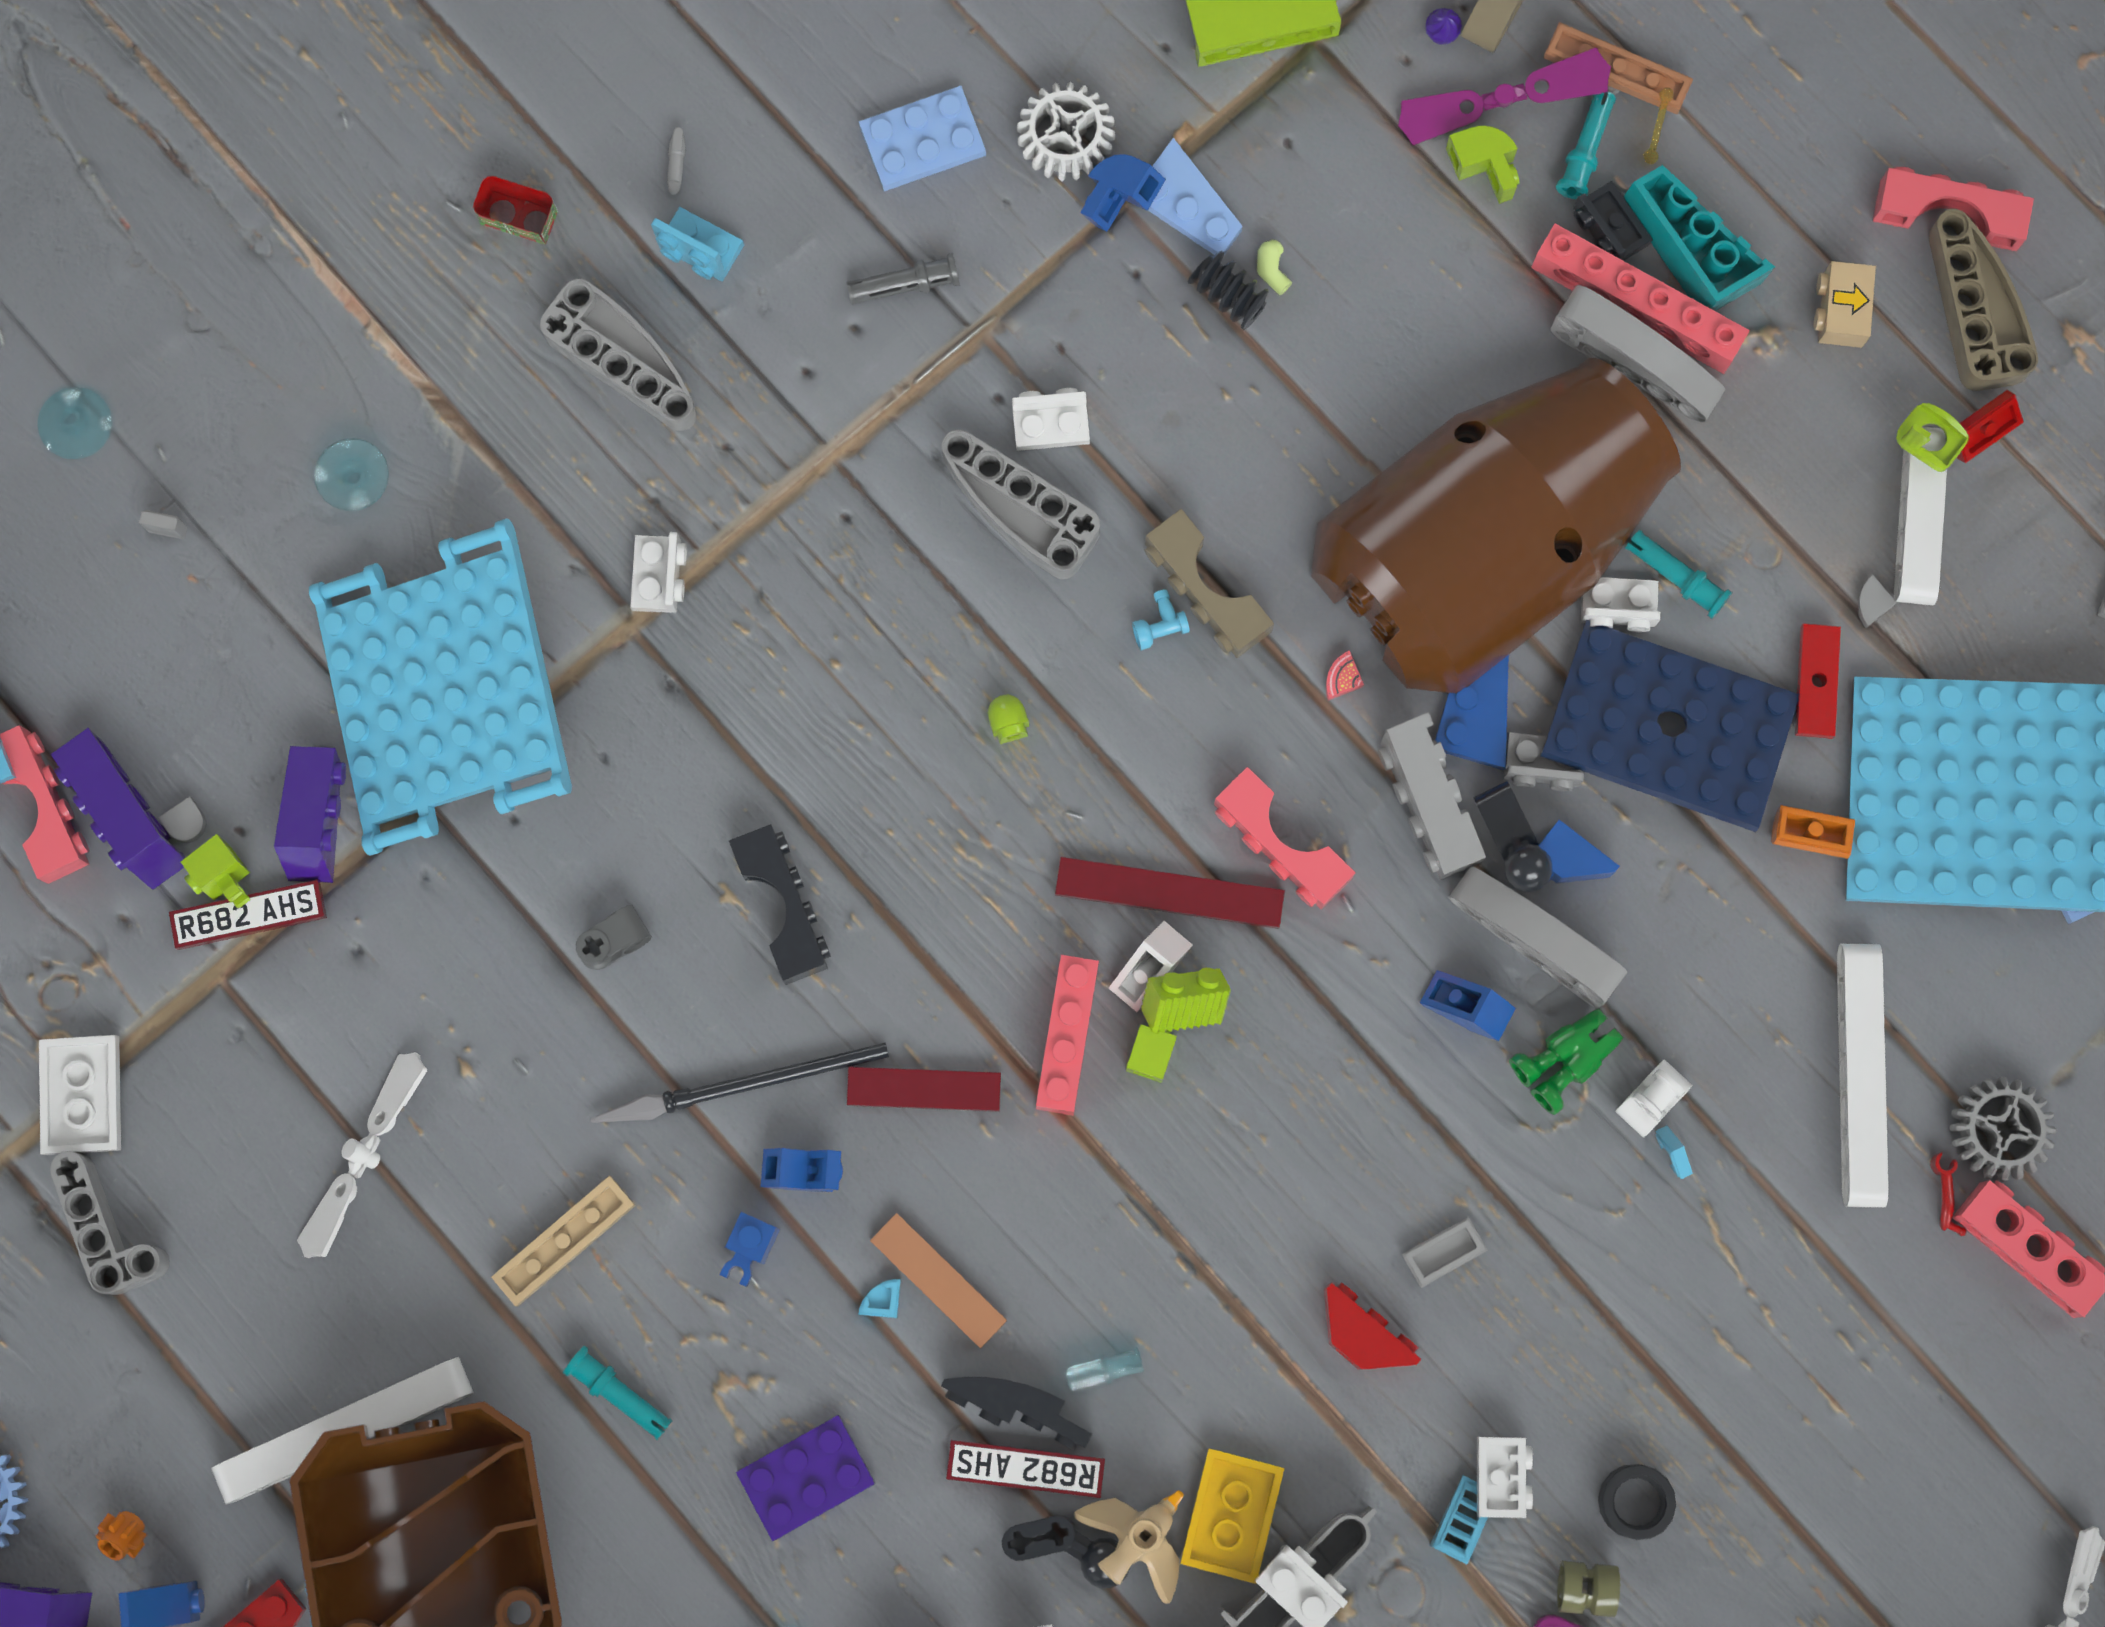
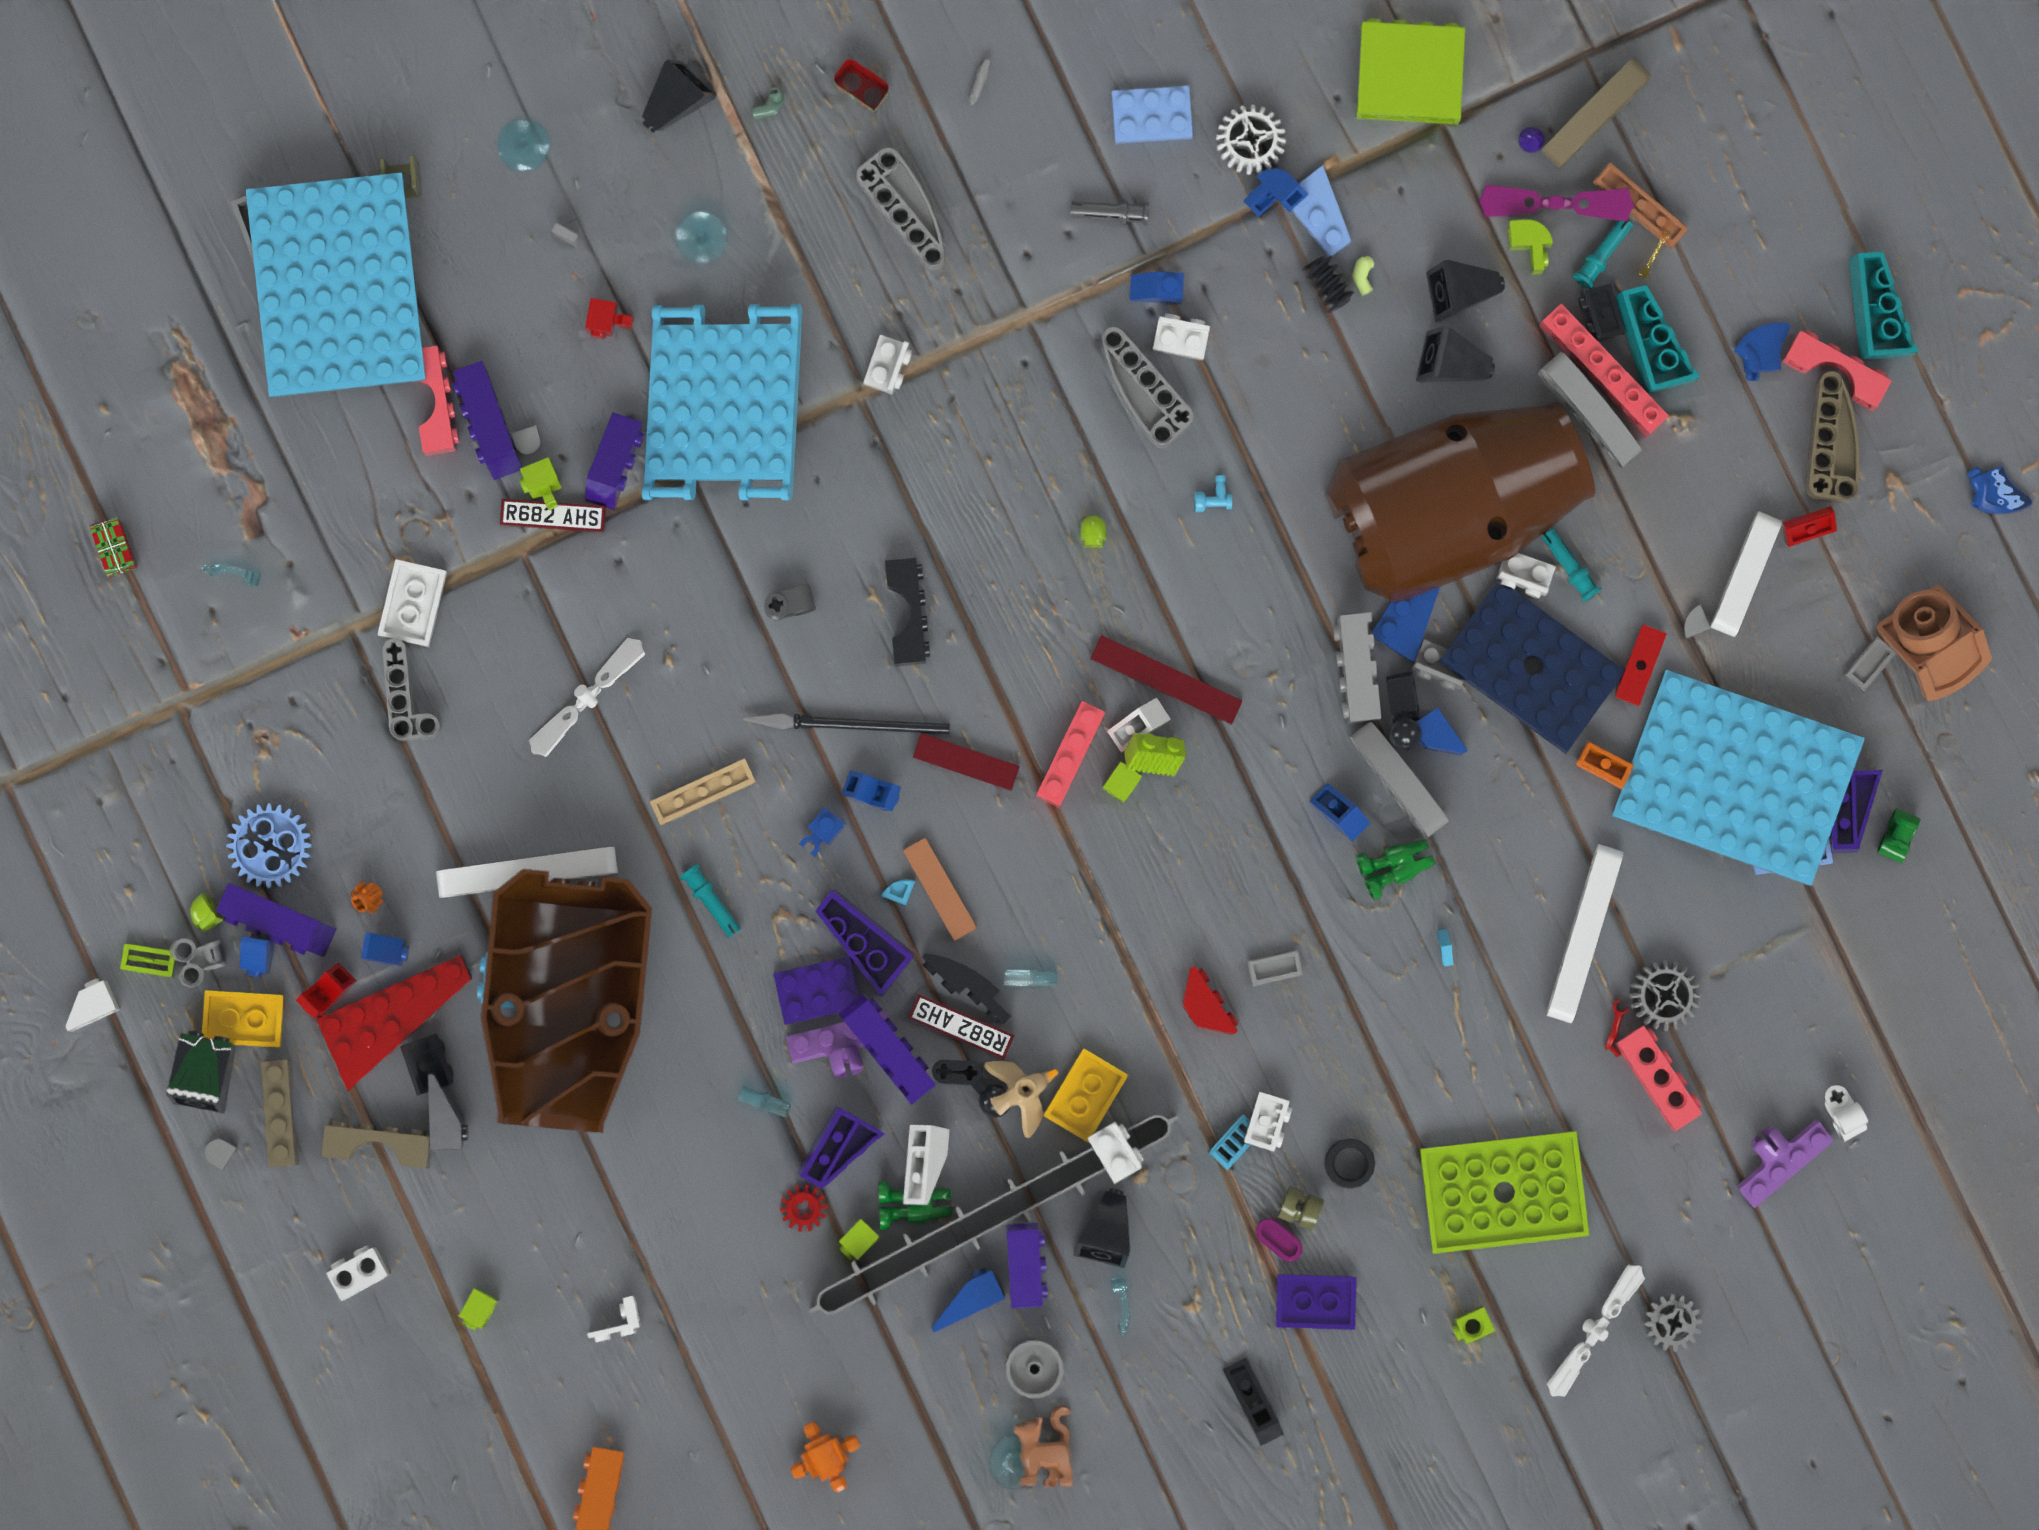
camera: 10 degrees right, 5 degrees up
medium azure bracket [651,207,744,282] -> none
dark tan arch [1144,509,1274,658] -> none
coral arch [1214,767,1356,910] -> none
coral tile [1325,651,1364,701] -> none
white piece [1615,1059,1693,1138] -> none
tan brick [1814,261,1876,348] -> none
lime piece [1896,403,1969,472] -> none
none -> red brick [585,298,634,339]
none -> black slope [642,59,716,133]
none -> sand green arm [752,88,785,120]
none -> medium lavender plate [786,1011,889,1078]
none -> dark purple wedge [816,889,916,997]
none -> dark purple wedge [839,994,936,1105]
none -> blue slope [1130,272,1184,304]
none -> black slope [1416,326,1495,382]
none -> lime plate [1420,1131,1589,1254]
none -> black slope [1426,260,1505,322]
none -> blue arm [1734,322,1790,381]
none -> teal wedge [1849,251,1919,361]

